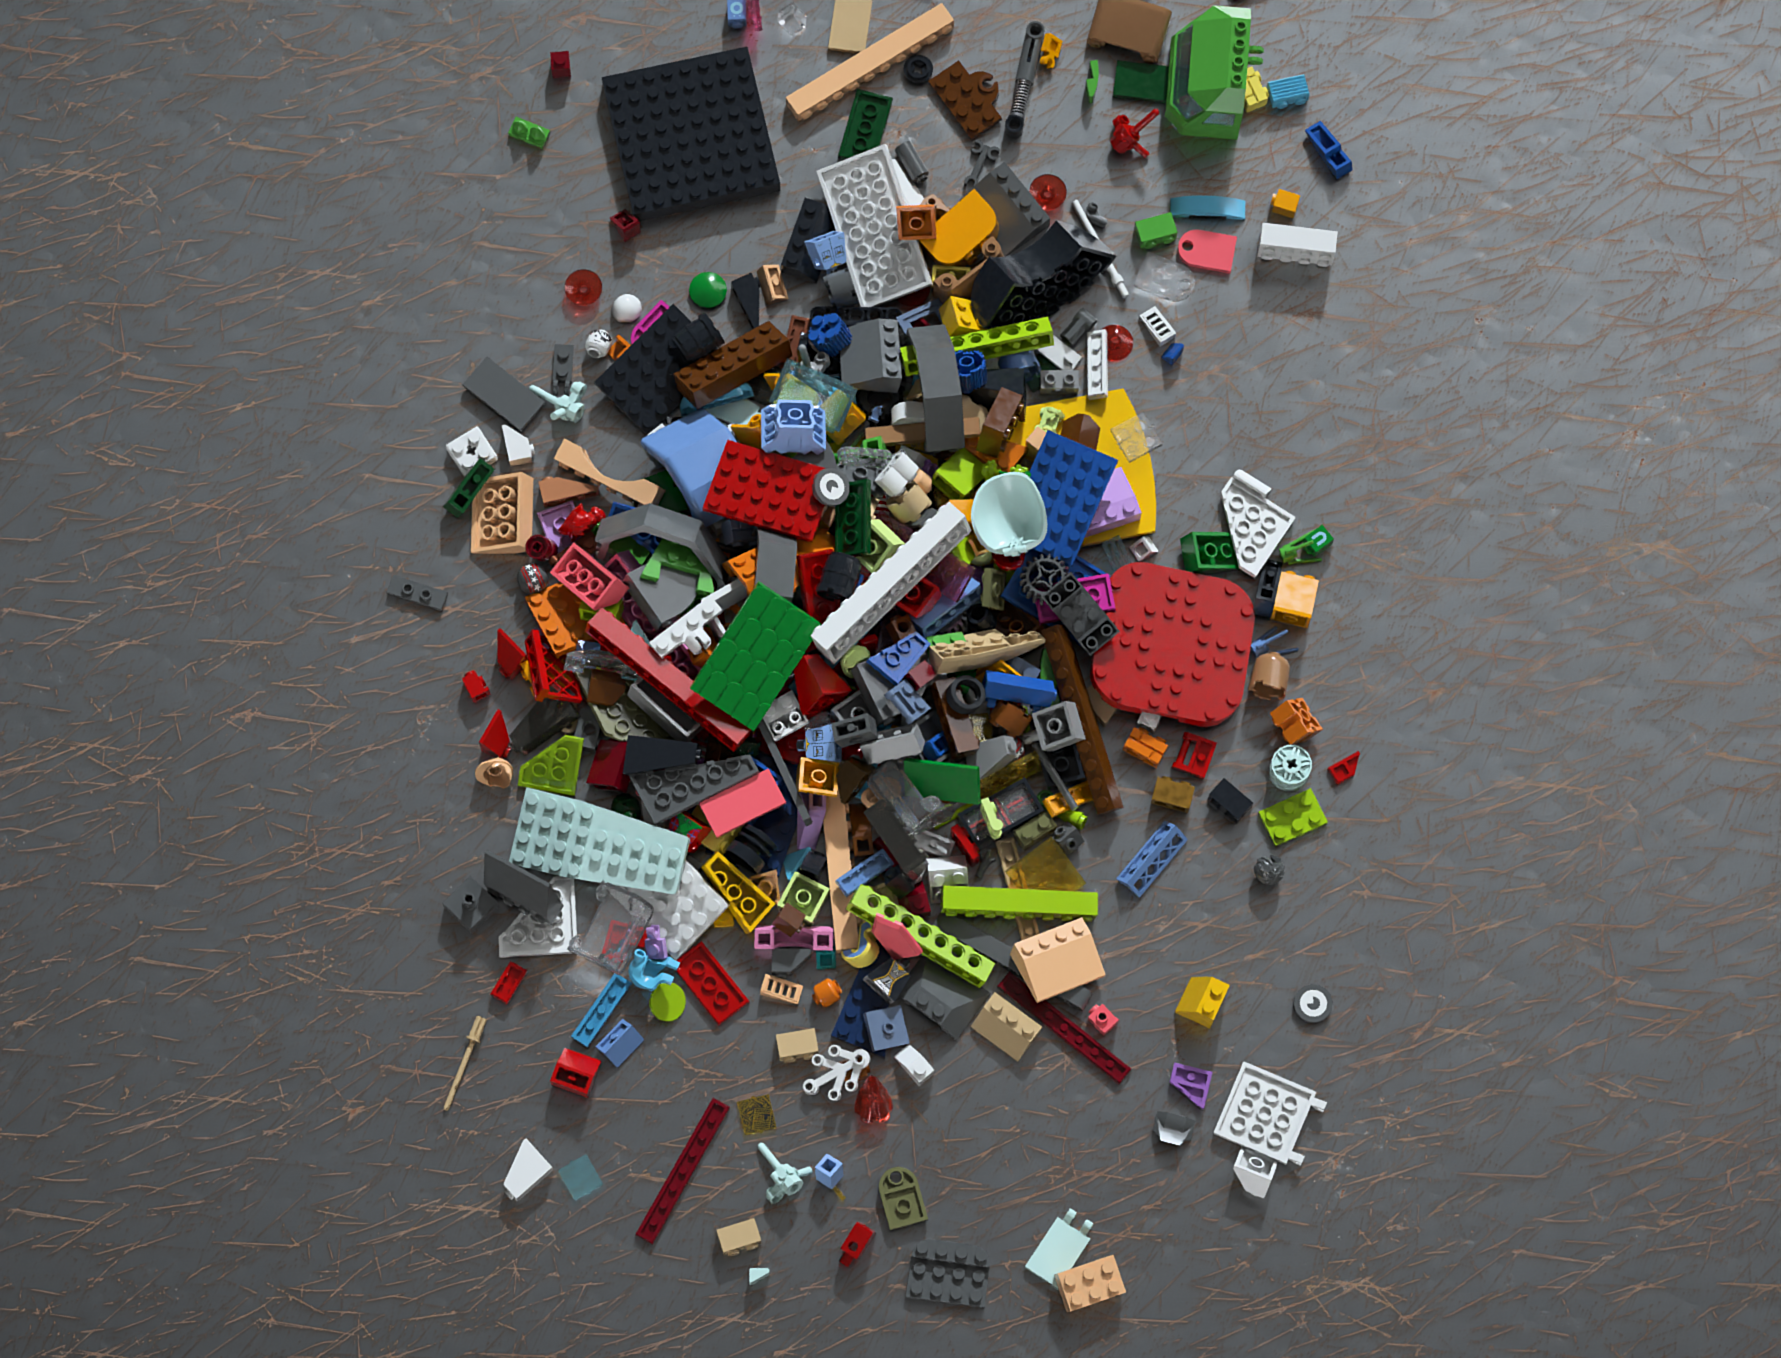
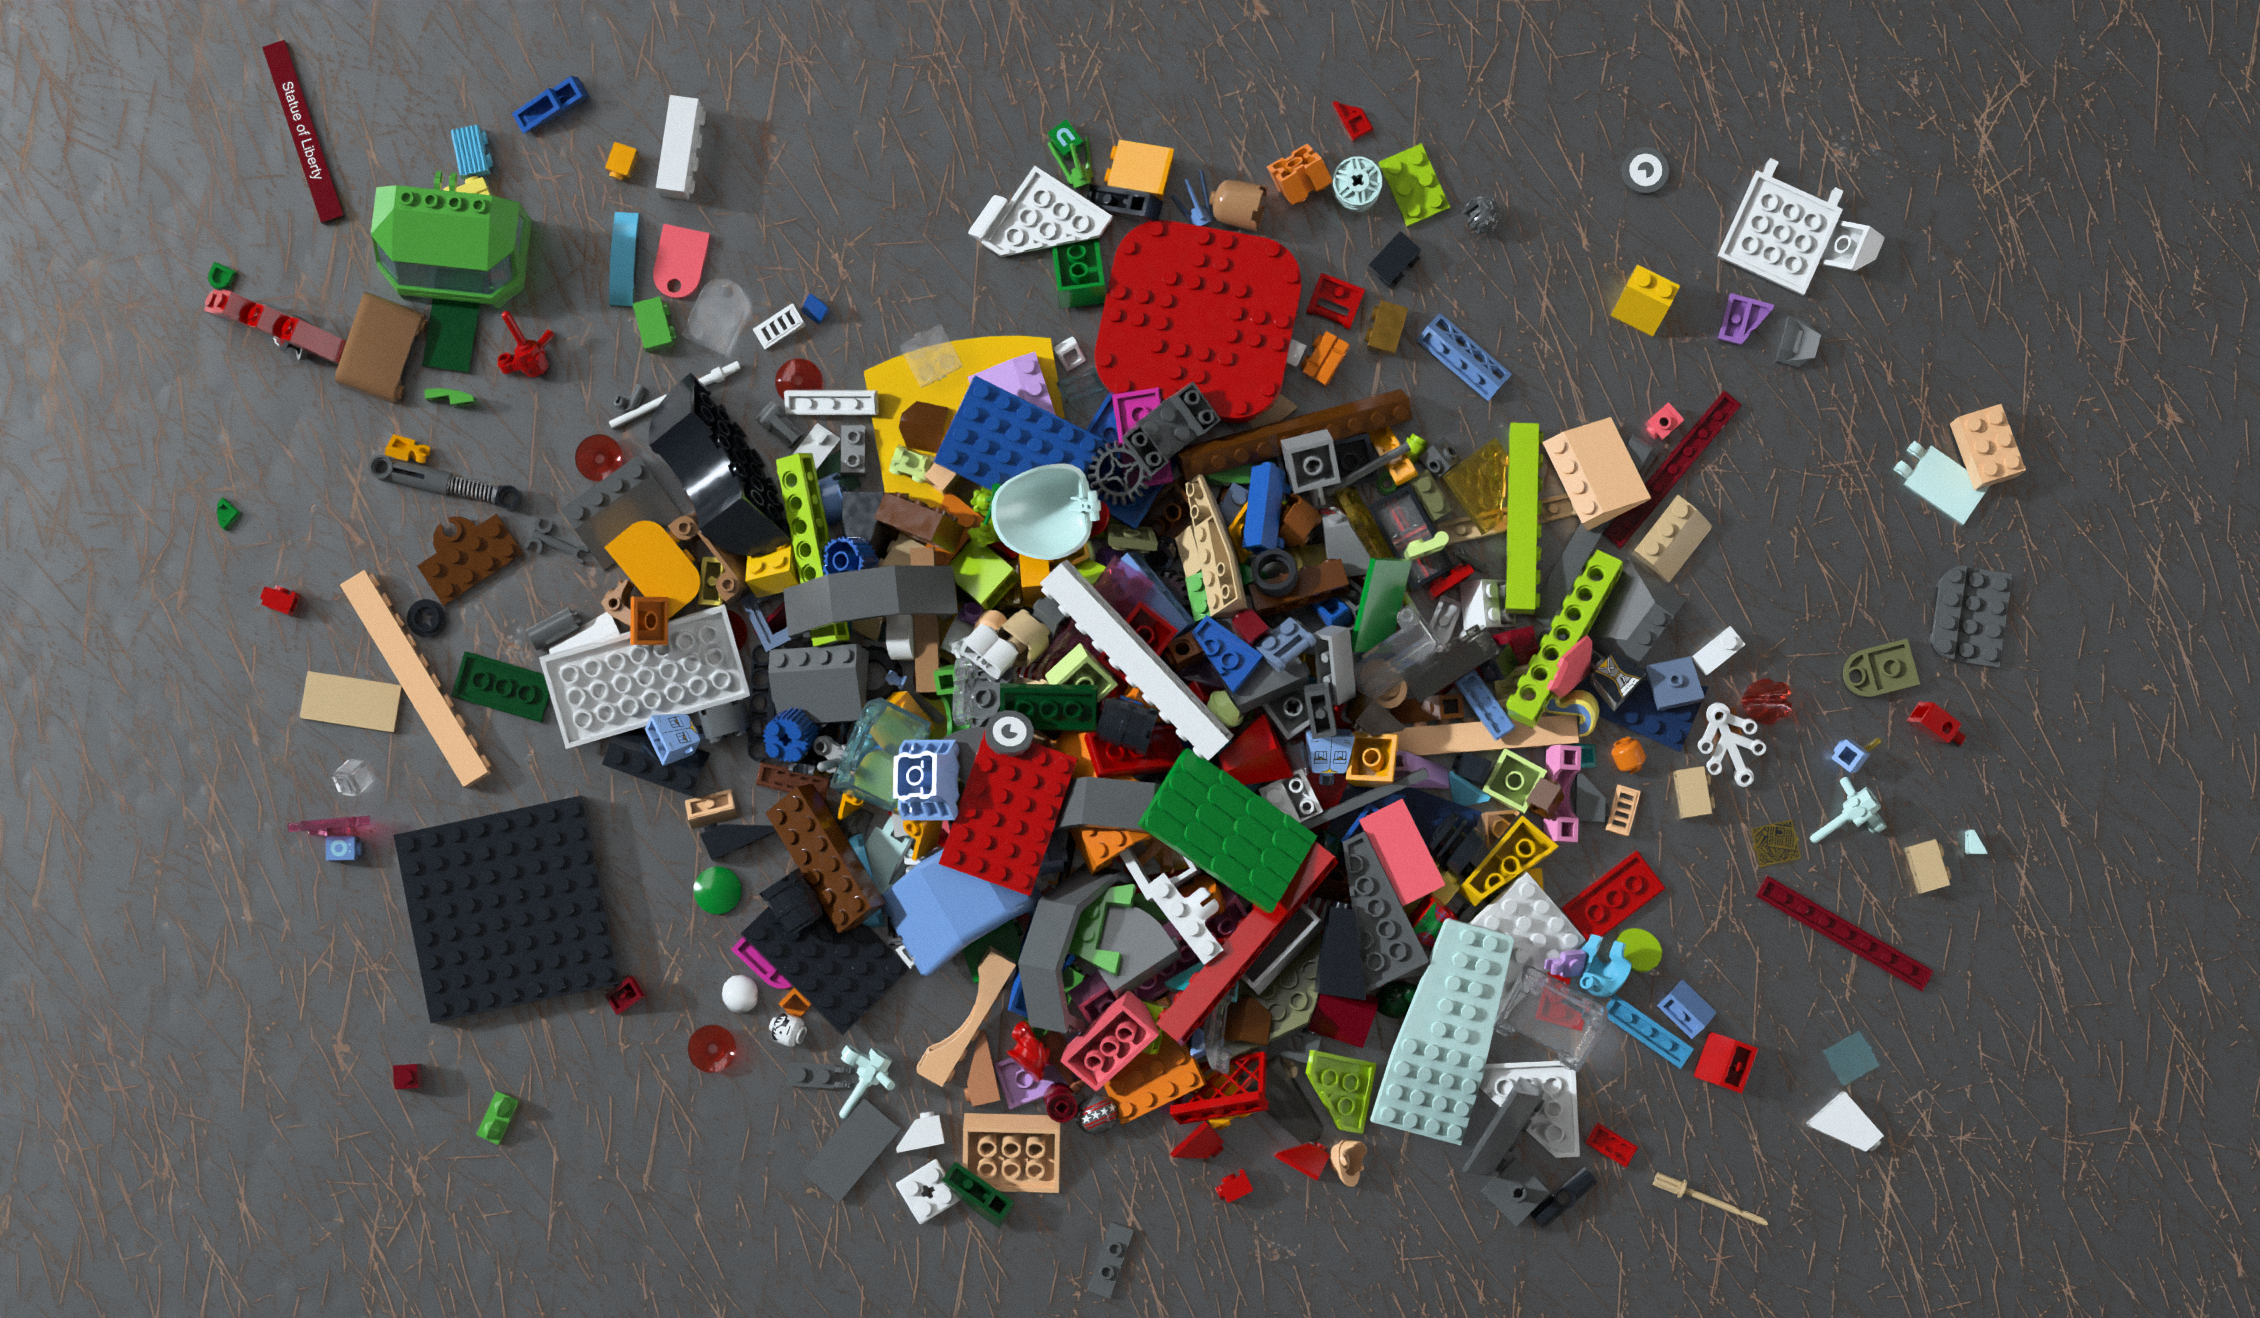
camera: 85 degrees left, 10 degrees up
none -> black piece [1530,1166,1598,1230]

